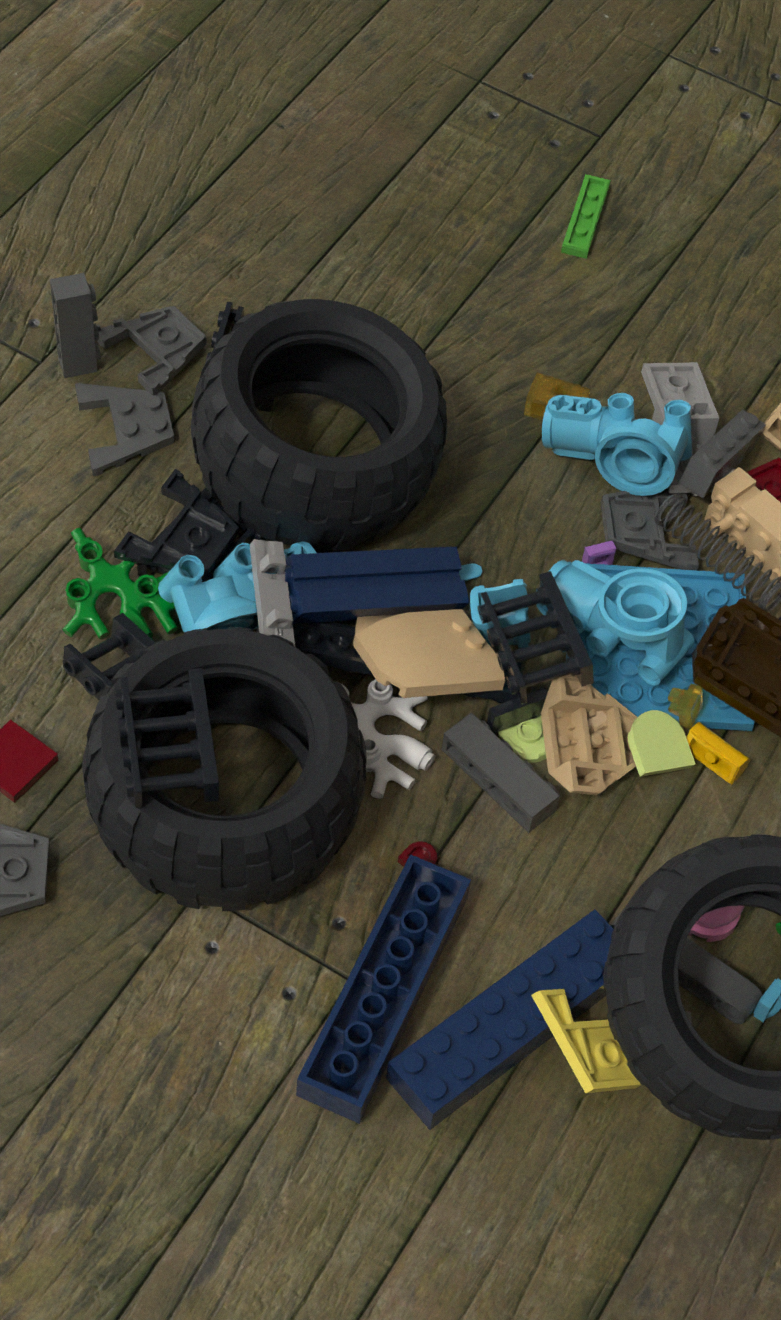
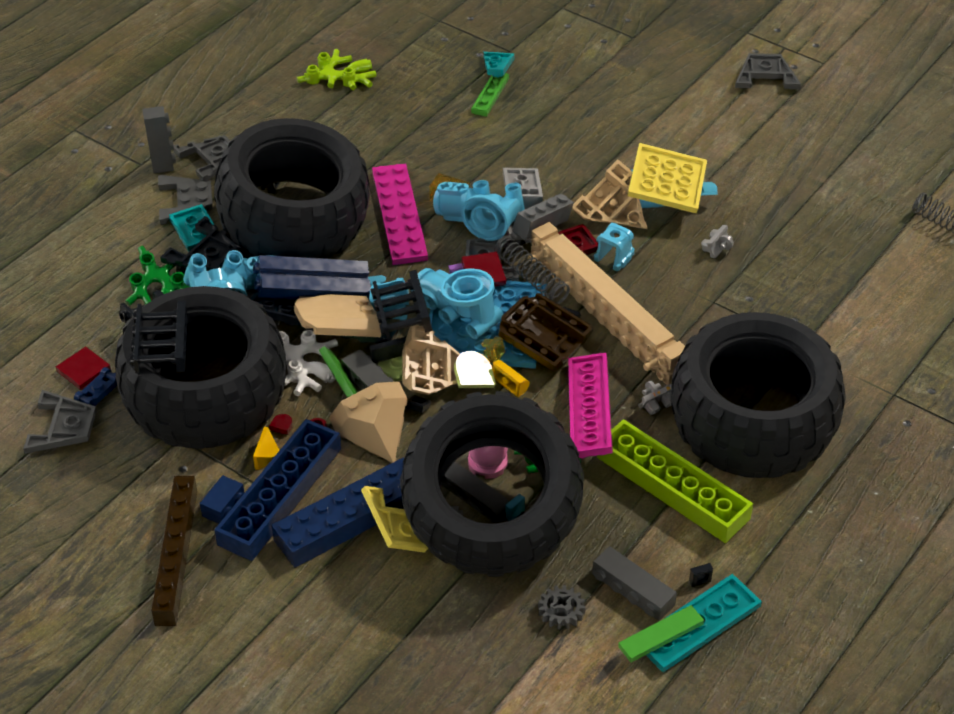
camera: 10 degrees right, 10 degrees down
light grey hinge [250,539,295,647] -> none
none -> dark blue plate [74,367,117,406]
none -> dark brown brick [151,476,198,626]
none -> teal plate [169,204,214,252]
none -> dark blue brick [200,475,245,524]
none -> yellow slope [253,427,280,470]
none -> dark red tile [269,414,293,435]
none -> lime plant [297,49,377,90]
none -> bright green tile [319,346,358,398]
none -> tan wedge [329,382,408,463]
none -> dark pink plate [372,163,428,265]
none -> black tile [405,395,431,413]
none -> dark red tile [461,252,507,287]
none -> teal wing [483,51,515,77]

